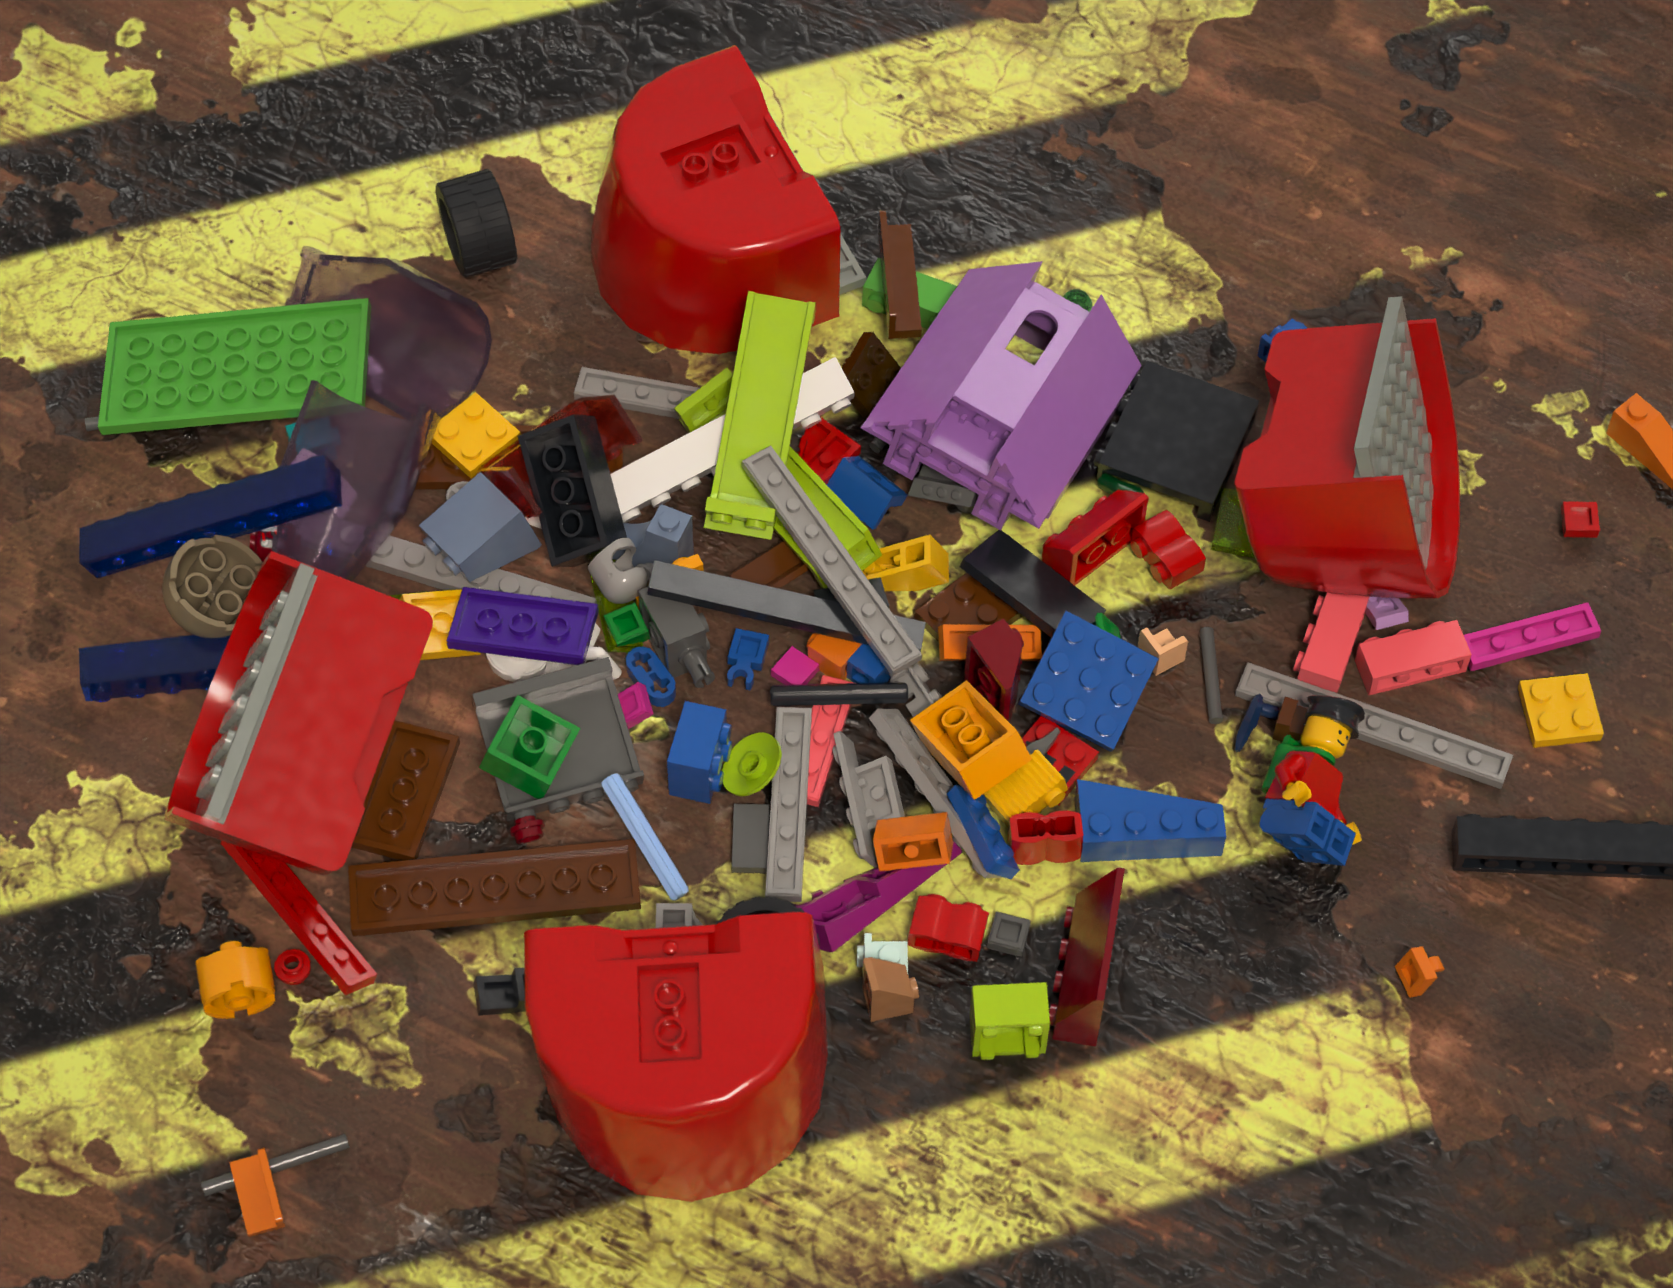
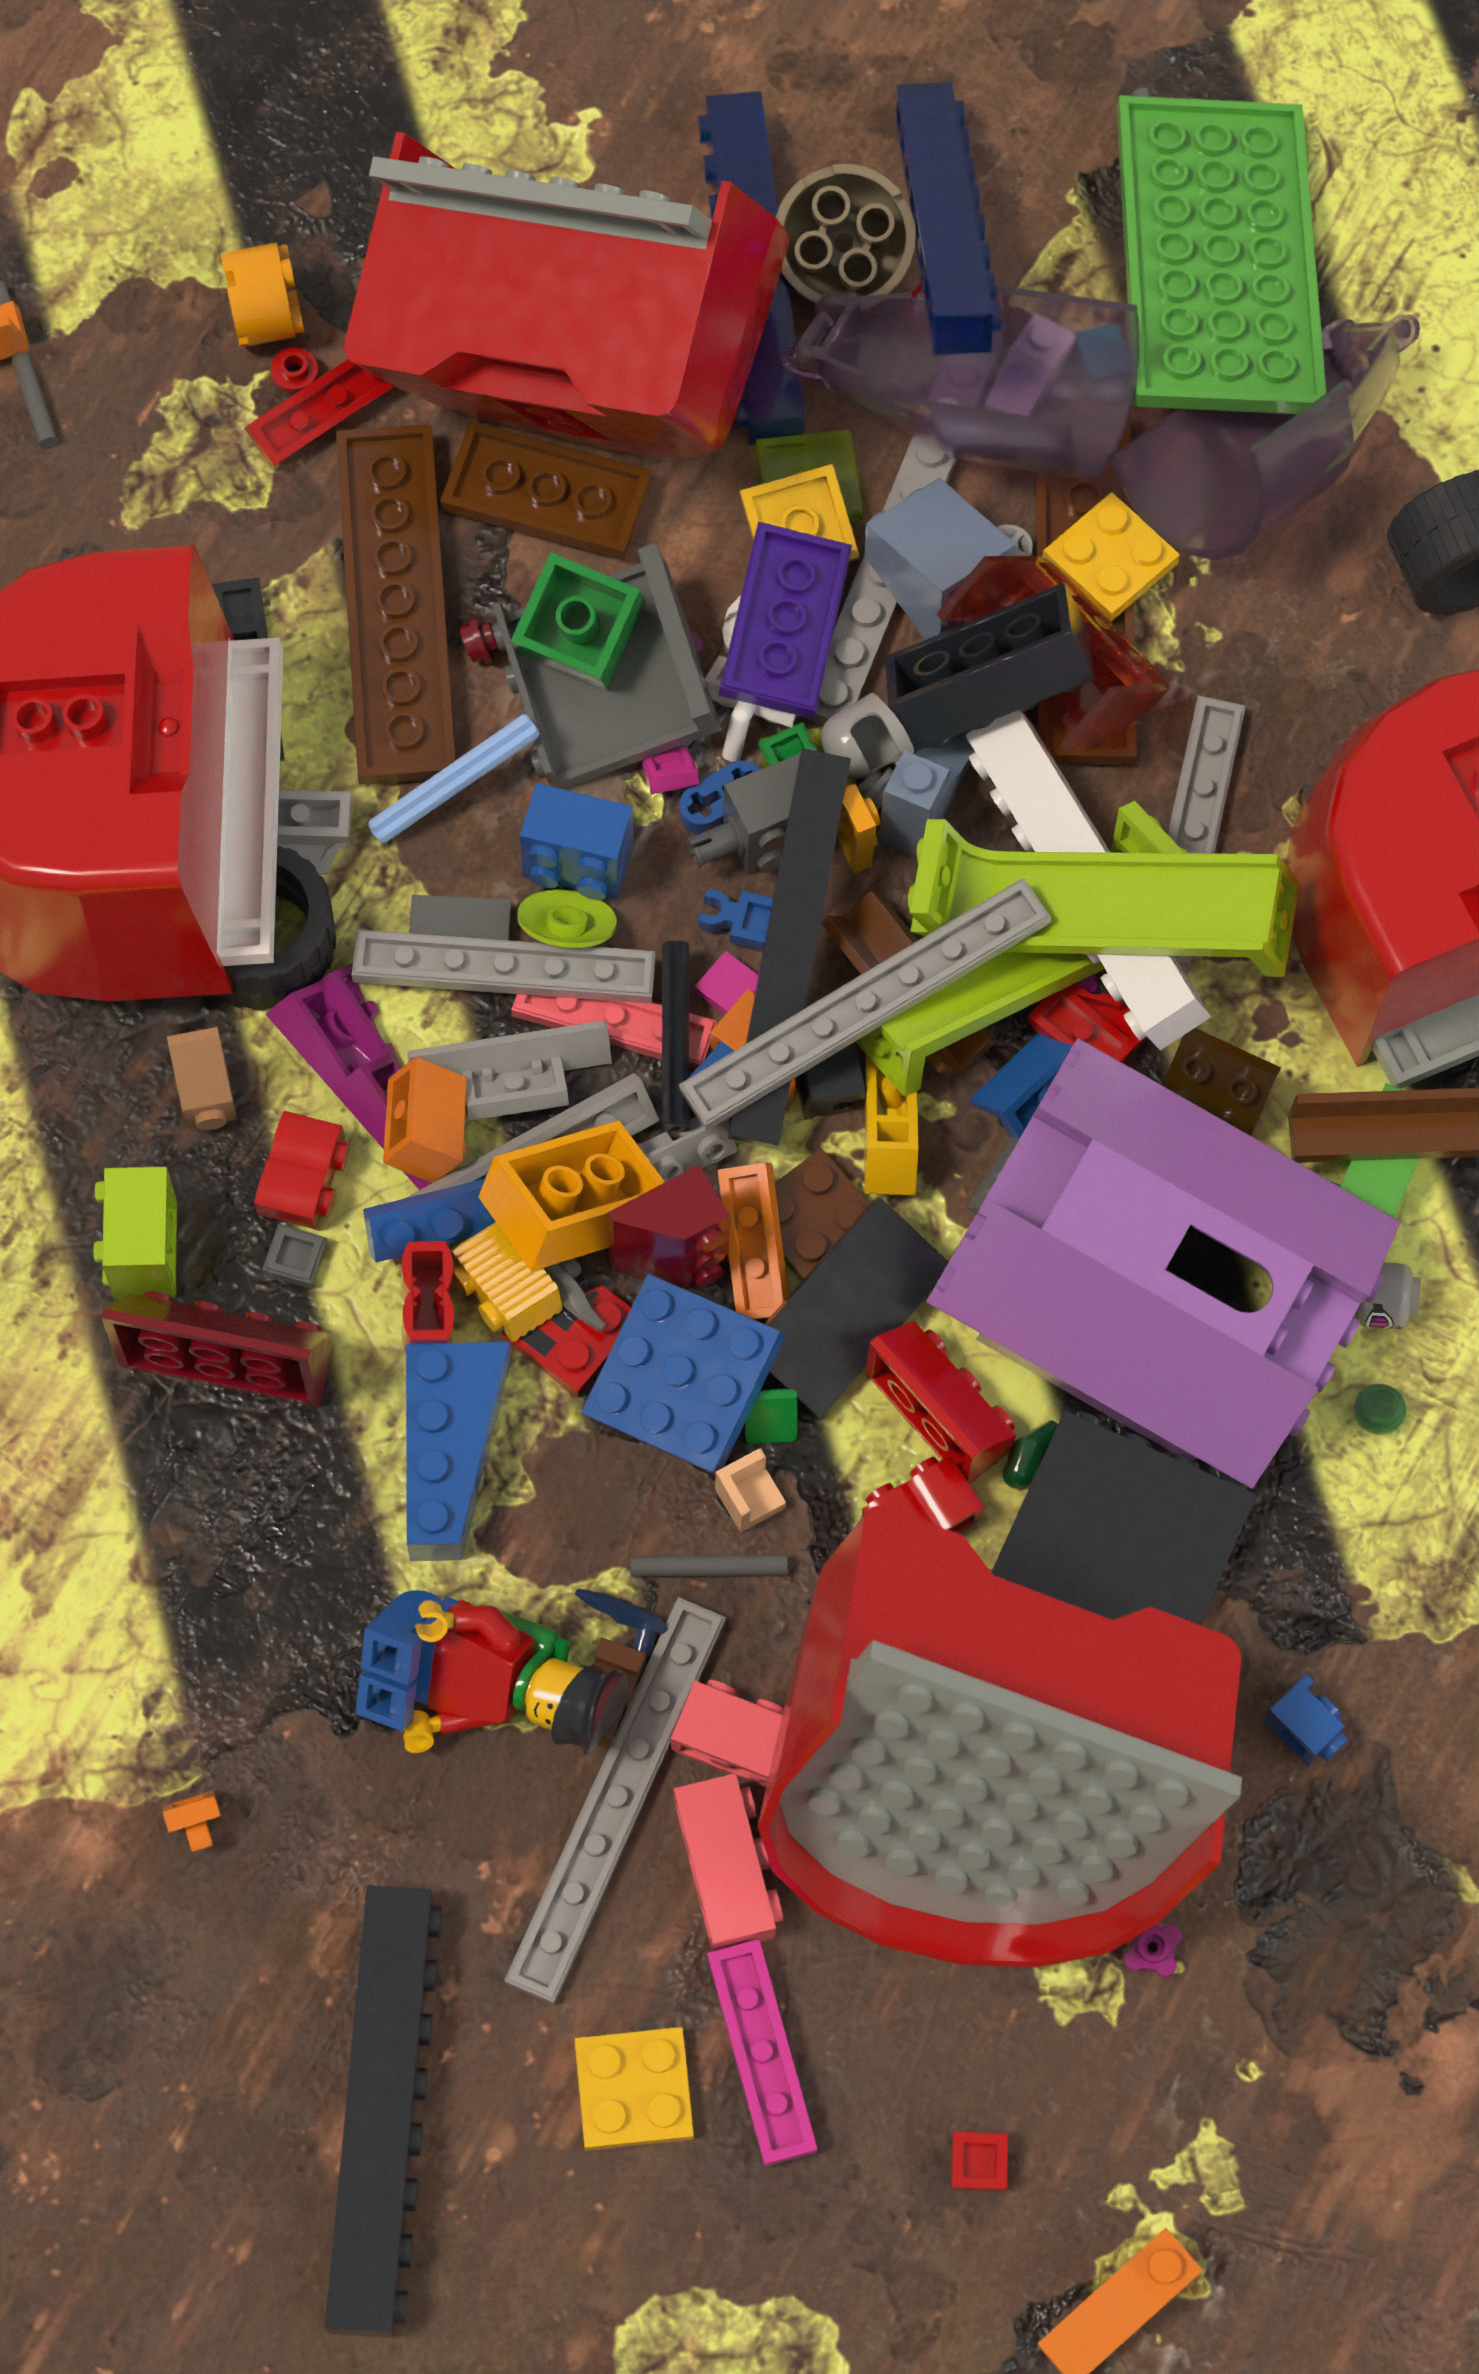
camera: 90 degrees right, 10 degrees up
light aqua bracket [857,933,908,973] -> none

